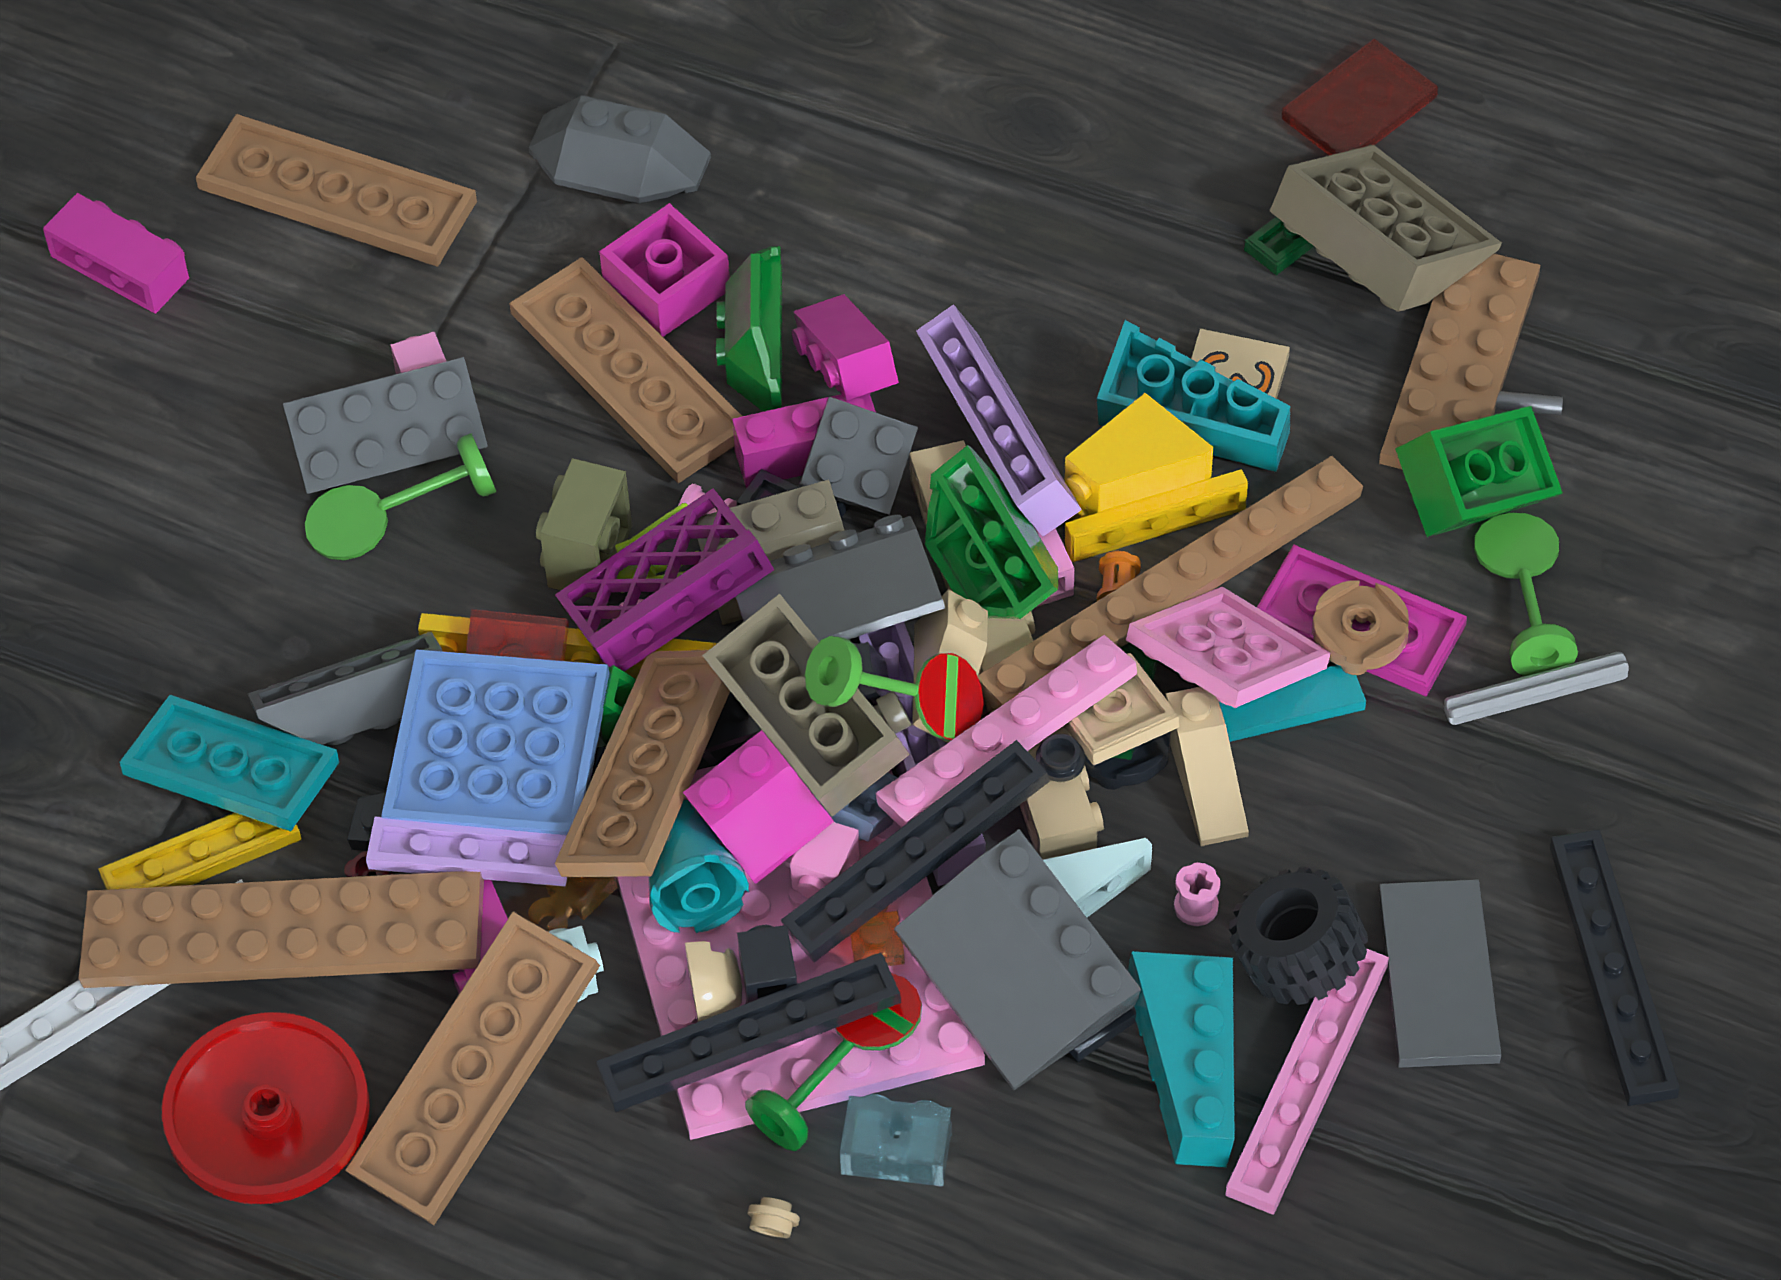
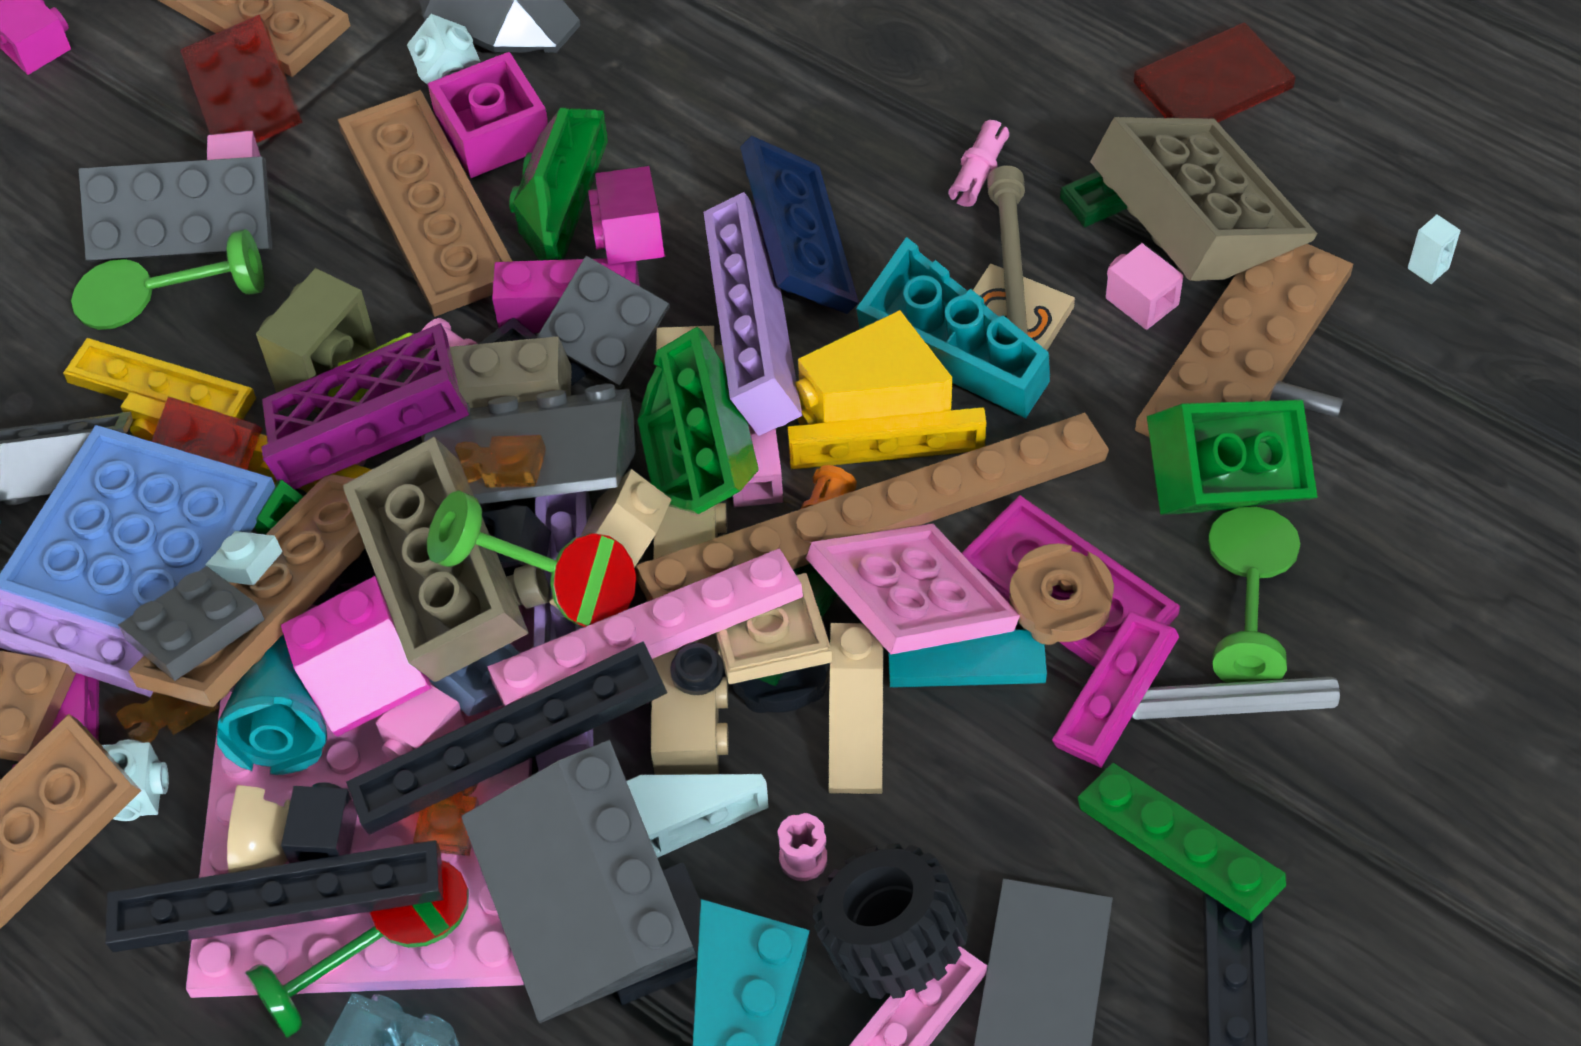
camera: 15 degrees right, 0 degrees up
none -> yellow tile [63,338,256,427]
none -> dark grey plate [118,566,265,681]
none -> clear red plate [180,14,303,143]
none -> light aqua plate [205,531,283,586]
none -> light aqua brick [407,14,481,85]
none -> clear orange plate [455,435,546,488]
none -> dark blue plate [740,135,859,314]
none -> bright pink pin [948,120,1009,207]
none -> dark tan piece [987,166,1028,335]
none -> dark pink tile [1052,610,1179,768]
none -> green plate [1078,763,1286,923]
none -> bright pink brick [1106,243,1184,330]
none -> light aqua piece [1408,215,1461,284]

